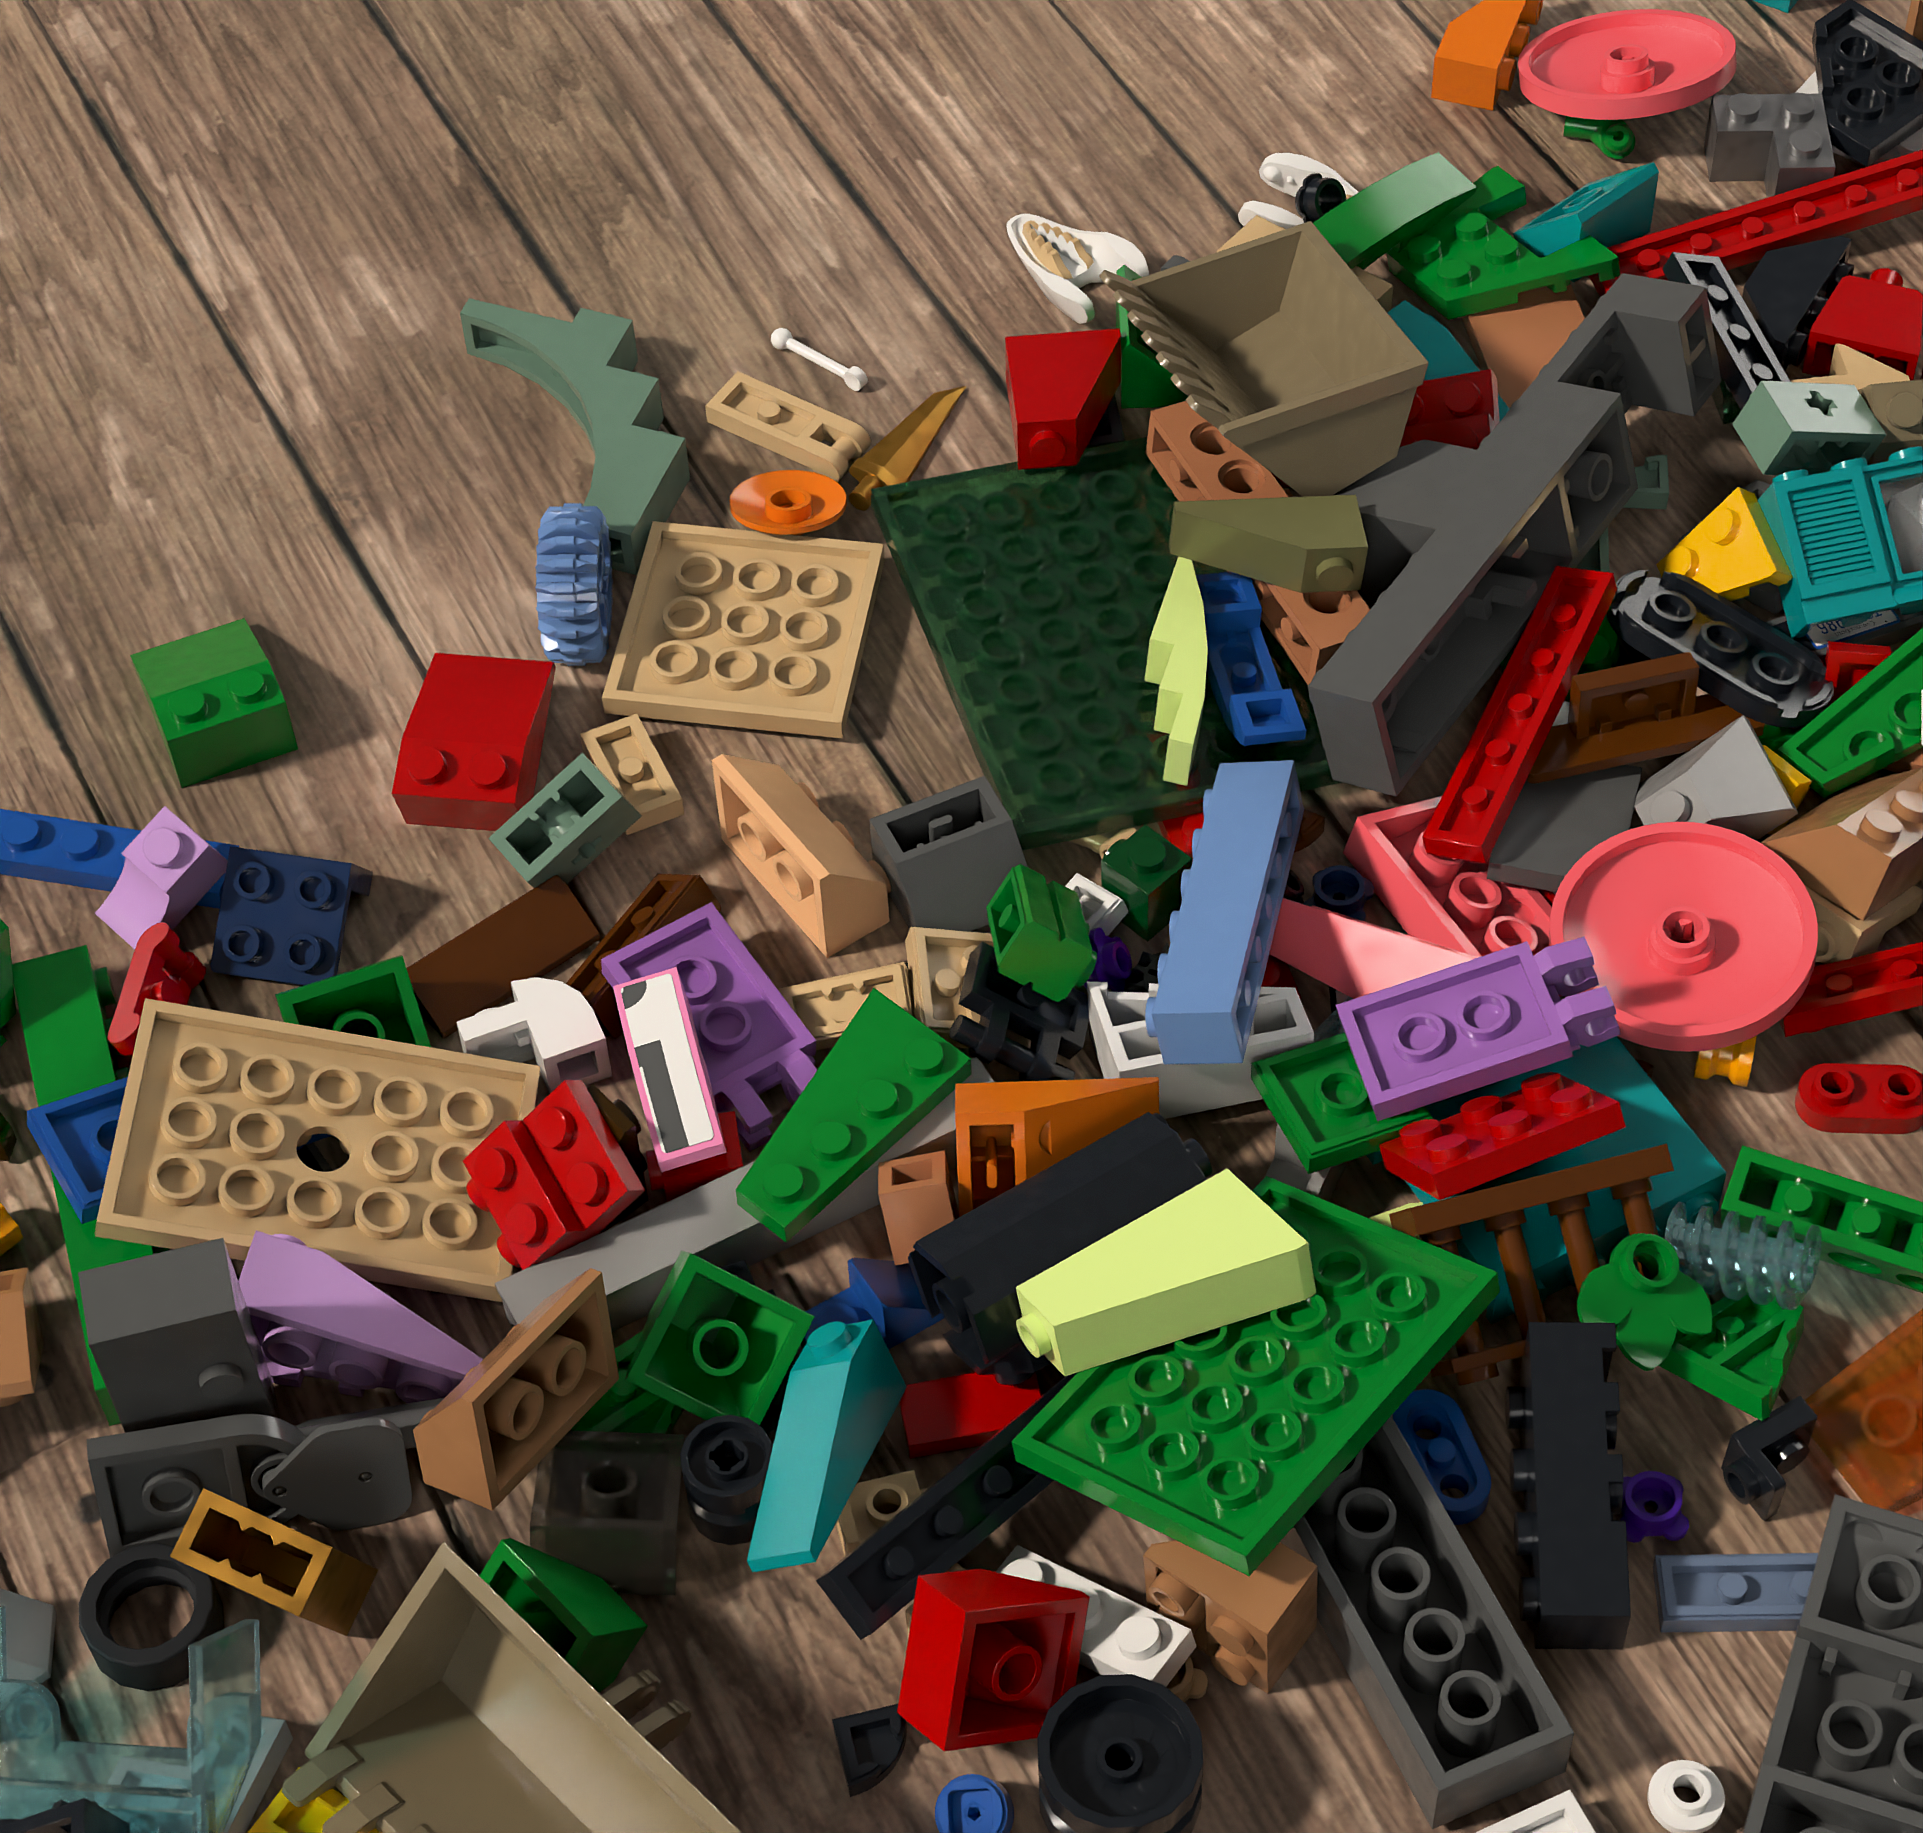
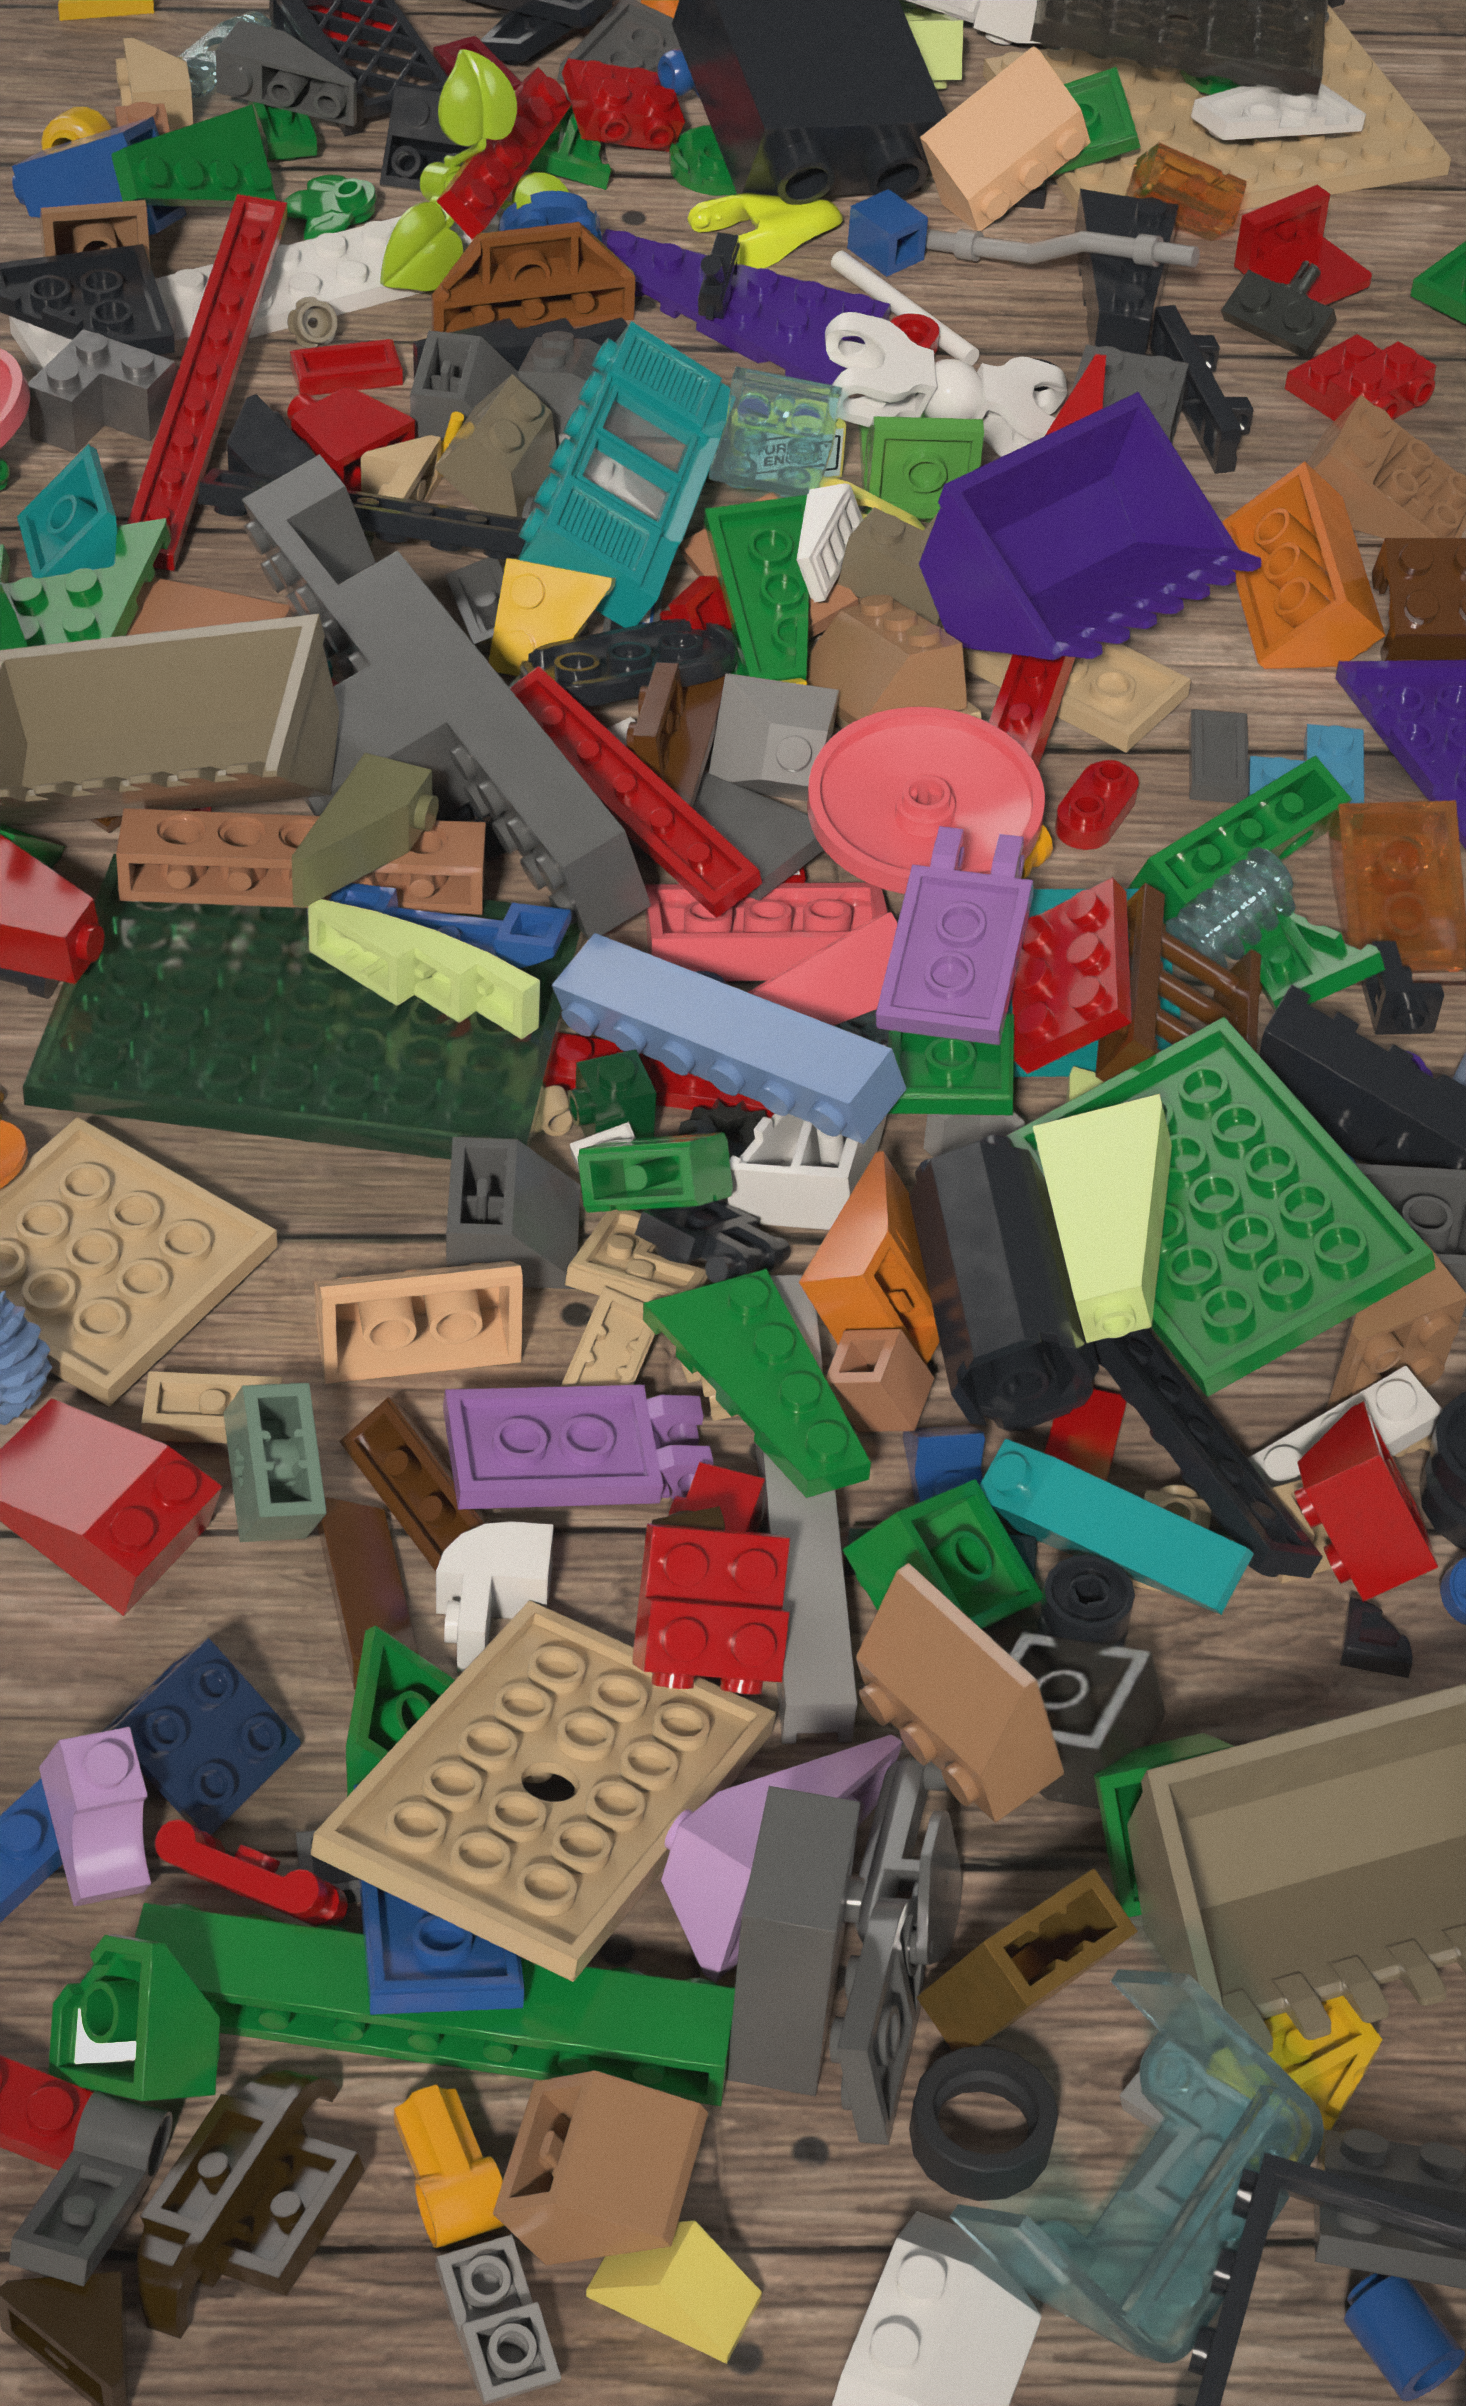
camera: 70 degrees left, 5 degrees down
slope [613,967,727,1172] -> none
green plate [1577,1233,1712,1371] -> none
sand green brick [1732,381,1887,475] -> none

